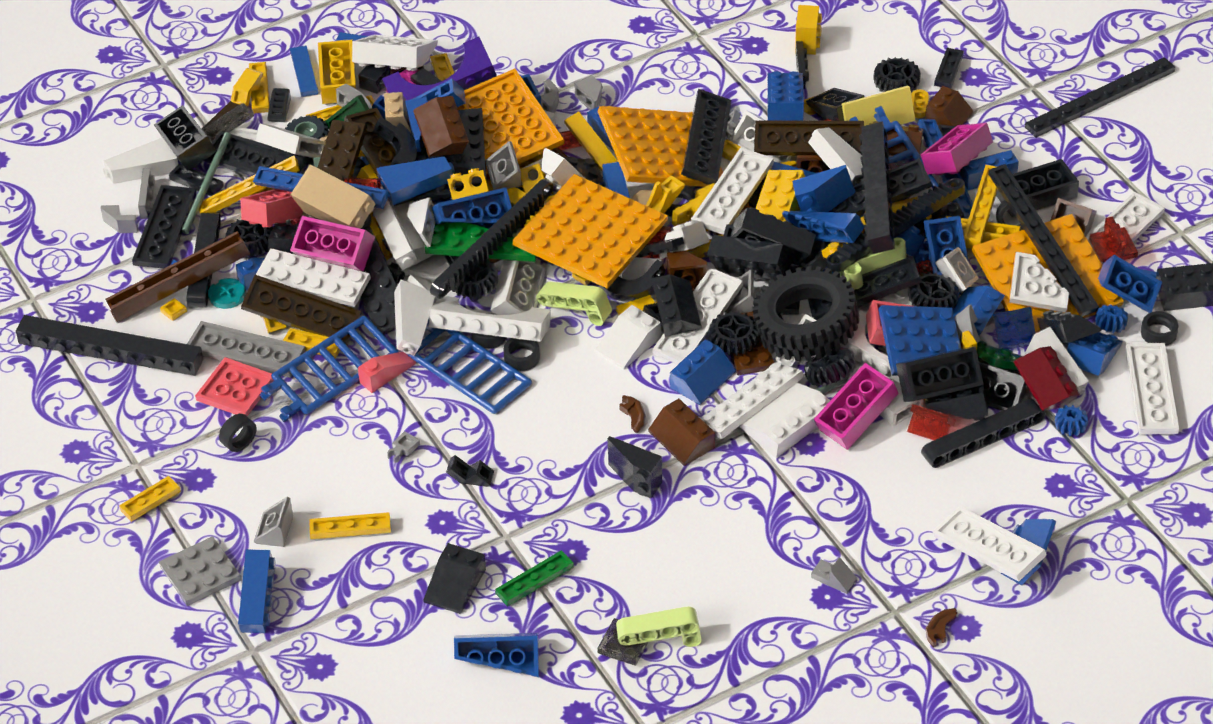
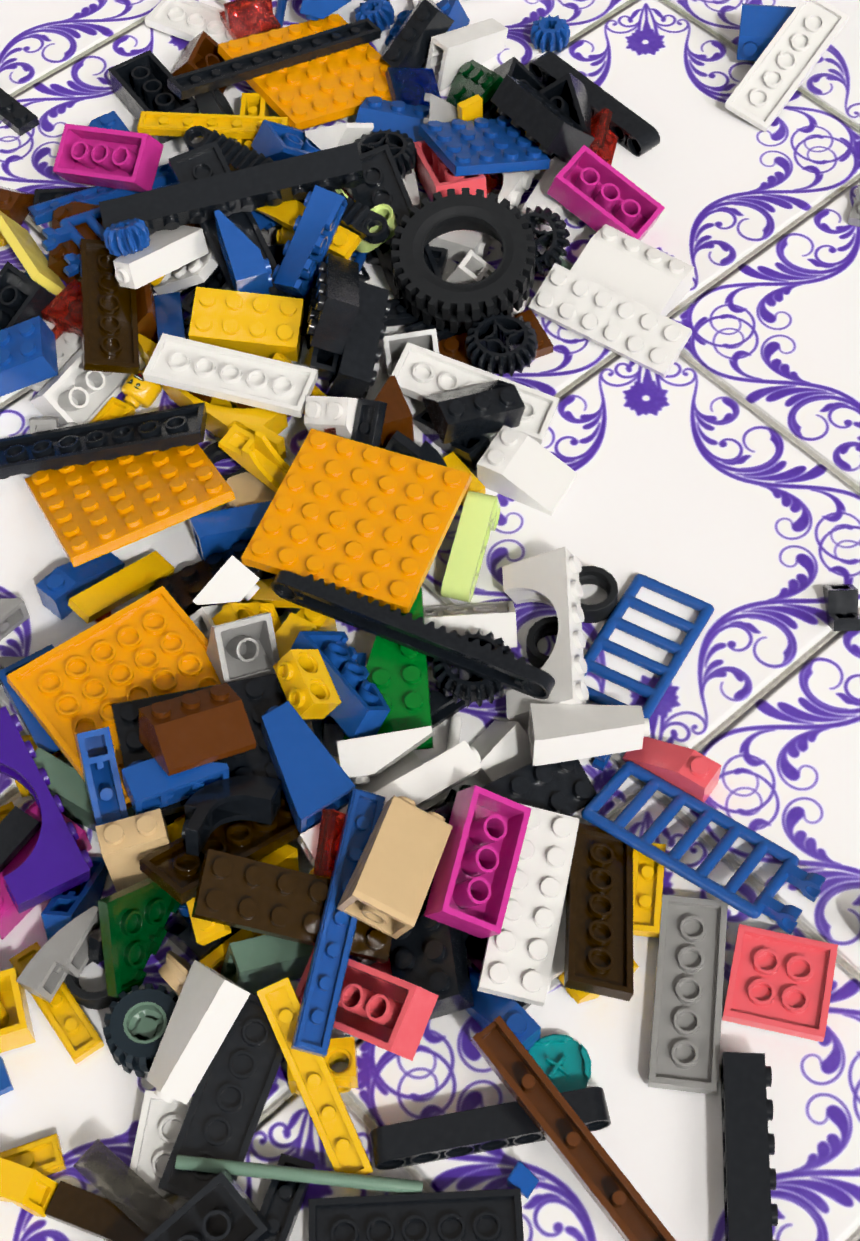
camera: 100 degrees left, 10 degrees up
yellow tile [160,298,187,321] -> none
black gear [225,219,273,259] -> none
black slope [267,88,291,122] -> none
light grey plate [387,431,420,463] -> none
black slope [607,436,662,498] -> none
reddish brown piece [619,395,646,433] -> none
reddish brown slope [648,398,715,466] -> none
blue slope [670,339,736,405] -> none
white plate [1009,252,1069,312] -> none
dark red slope [1014,346,1080,411] -> none
none -> blue gear [103,218,150,257]

